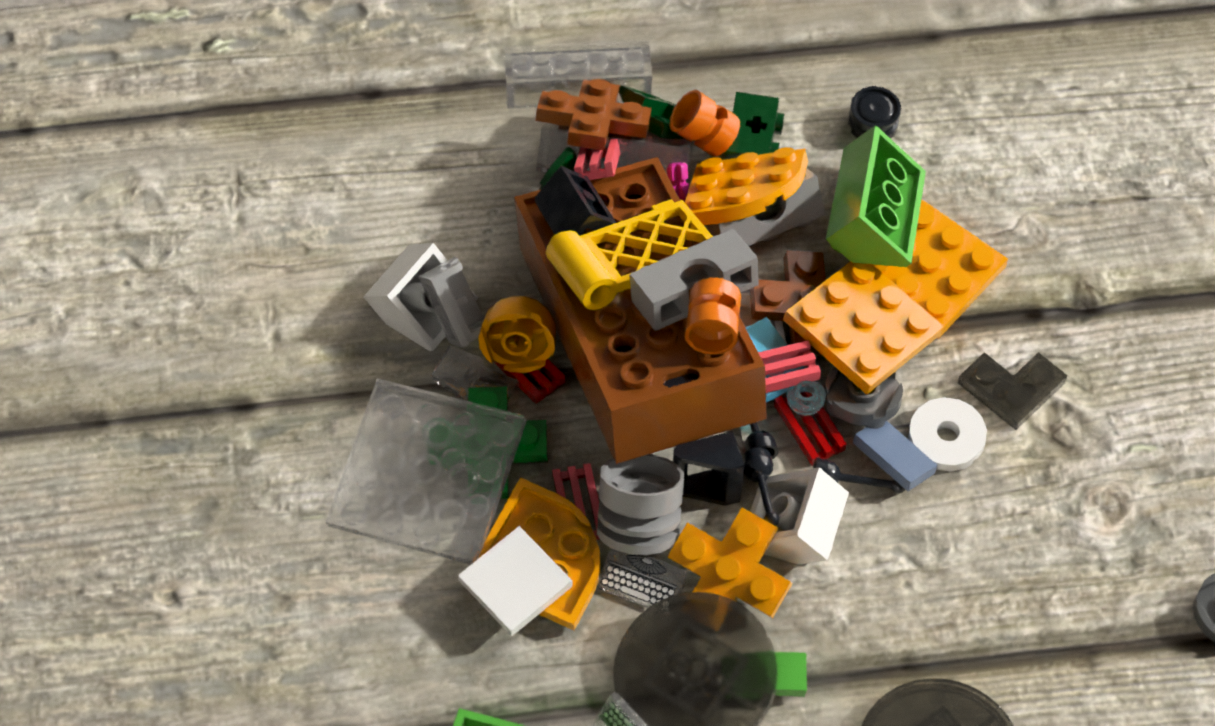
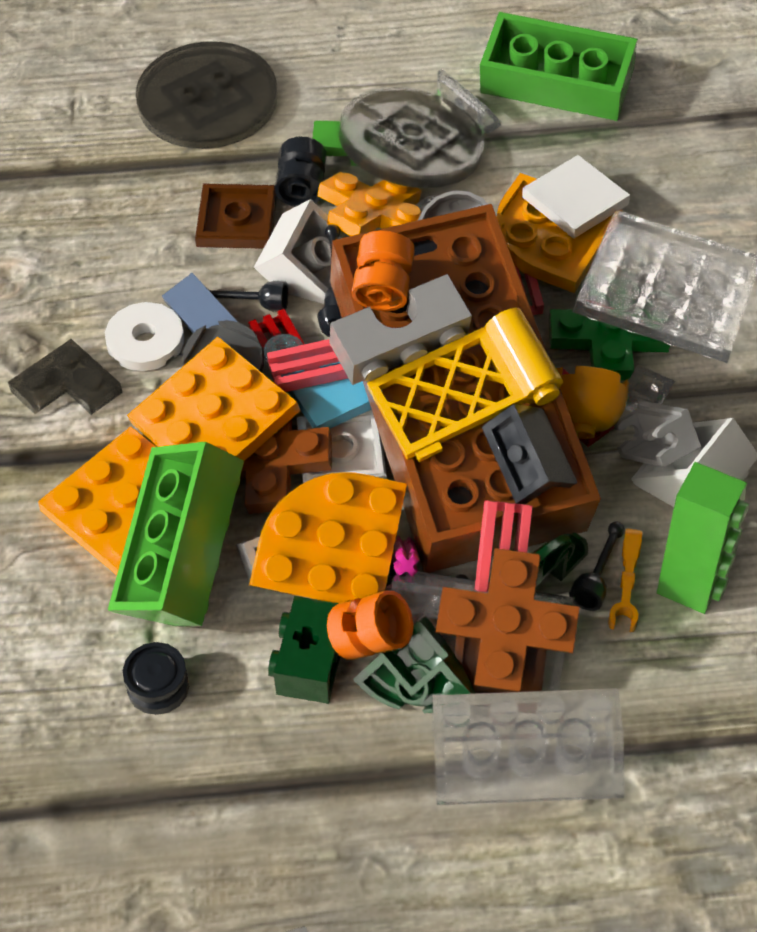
camera: 175 degrees left, 5 degrees down
none -> reddish brown tile [195,183,277,249]
none -> black wheel [275,136,327,207]
none -> black hinge [569,521,625,611]
none -> light orange piece [608,528,643,632]
none -> bright green wedge [656,462,749,614]

